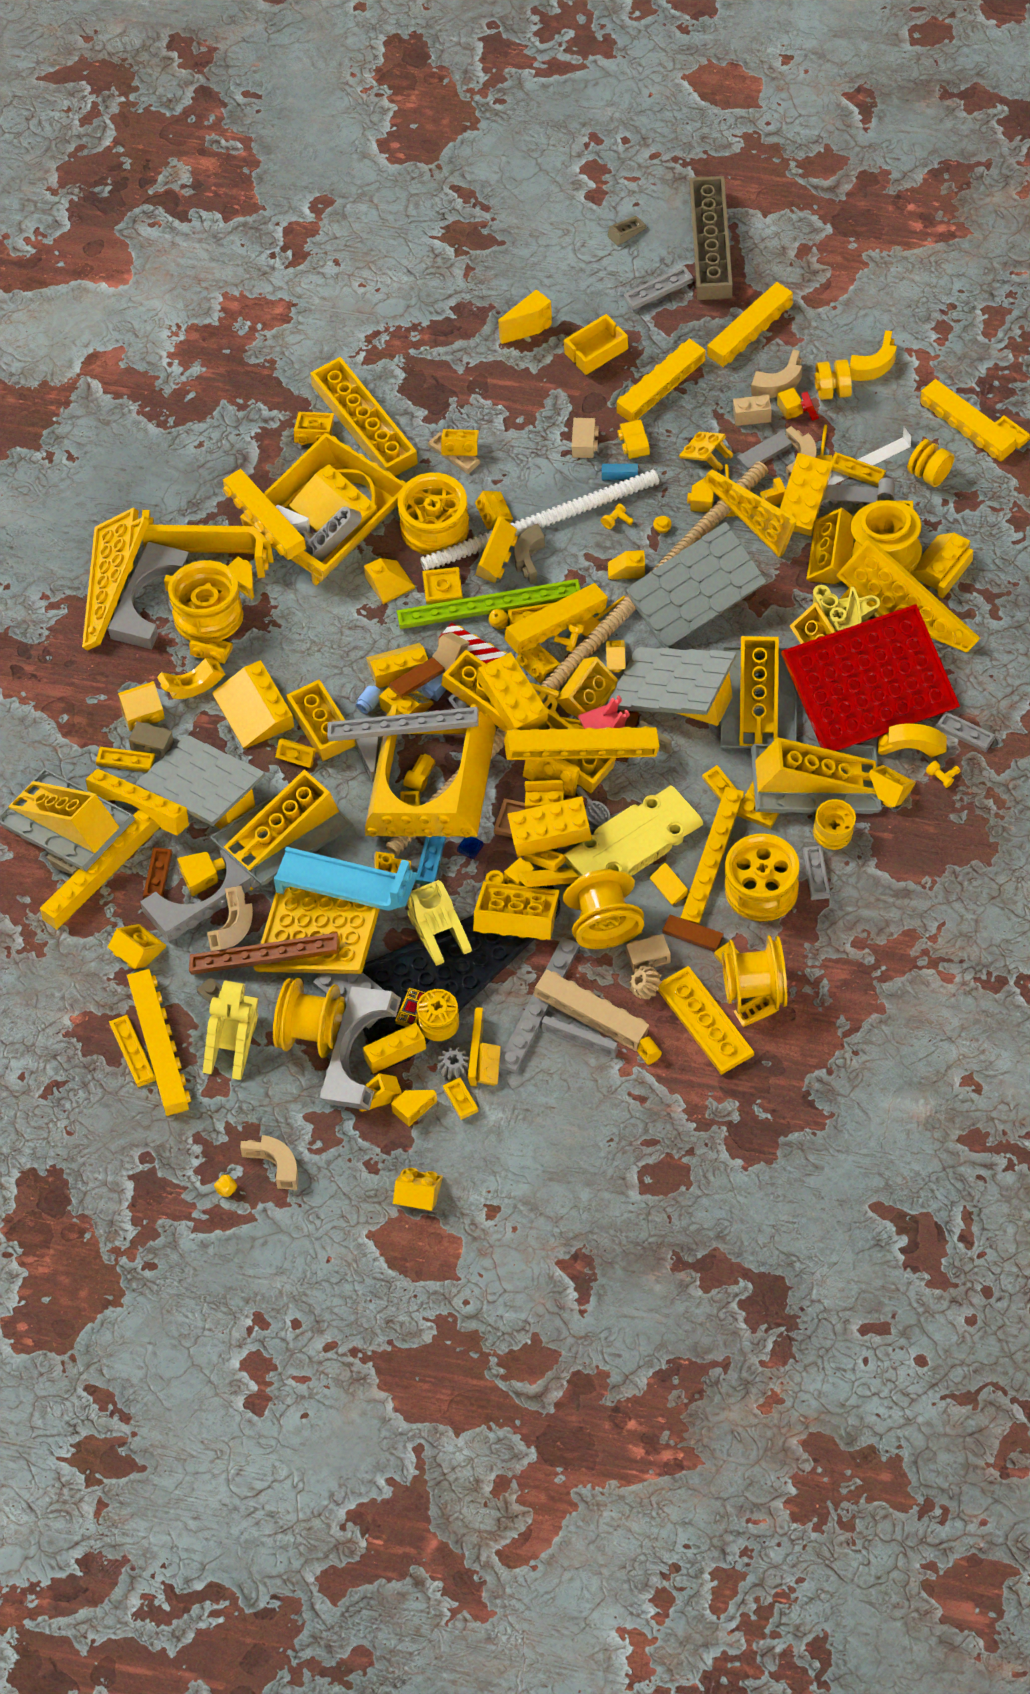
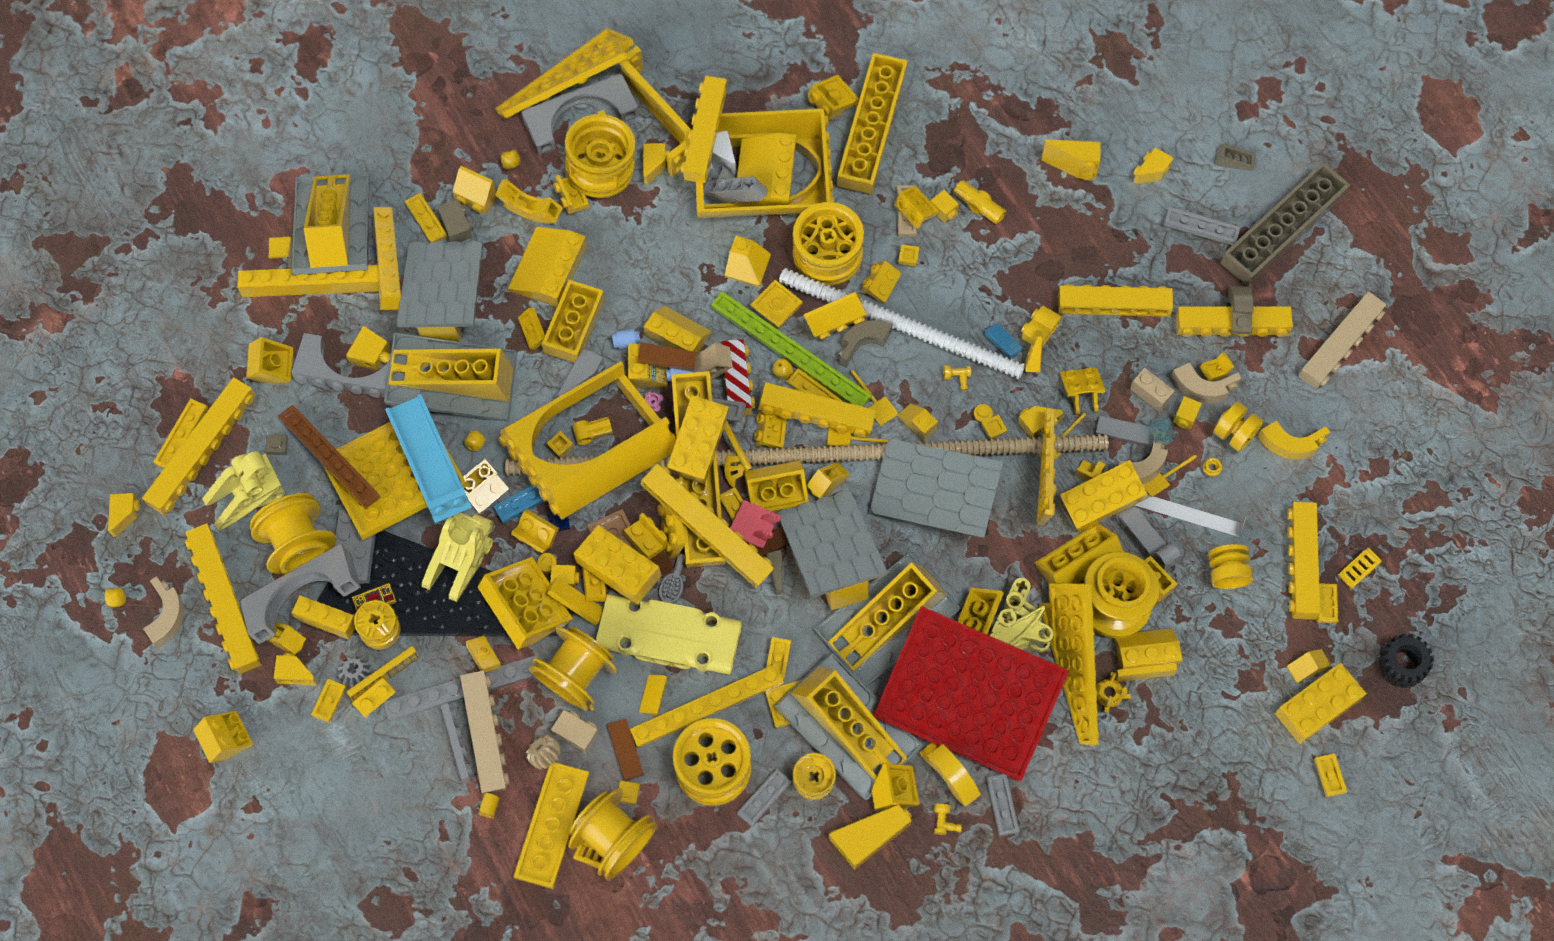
camera: 45 degrees right, 10 degrees up
dark orange tile [143,847,173,899] -> none
tan arch [207,885,253,951] -> none
light grey plate [327,707,479,742] -> none
yellow piece [554,623,584,652] -> none
yellow piece [564,314,628,375] -> none
tan brick [572,418,599,458] -> none
red plate [800,391,819,421] -> none
yellow tile [831,452,886,487] -> none
none -> yellow slope [108,493,141,537]
none -> yellow brick [184,523,262,675]
none -> yellow piece [269,237,291,259]
none -> yellow piece [464,430,486,451]
none -> yellow plate [466,636,501,673]
none -> yellow piece [501,150,520,169]
none -> yellow bracket [511,509,559,553]
none -> yellow slope [829,805,912,870]
none -> yellow piece [851,370,899,427]
none -> yellow plate [898,244,919,267]
none -> yellow brick [930,190,959,223]
none -> yellow piece [953,180,1006,225]
none -> yellow plate [981,414,1007,440]
none -> yellow slope [1024,330,1042,372]
none -> yellow piece [1096,672,1131,713]
none -> yellow slope [1133,147,1174,184]
none -> clear light blue bracket [1149,417,1178,444]
none -> yellow bracket [1199,352,1234,381]
none -> yellow plate [1203,458,1222,477]
none -> dark tan arch [1228,286,1253,334]
none -> tan brick [1298,291,1387,390]
none -> yellow slope [1337,548,1382,589]

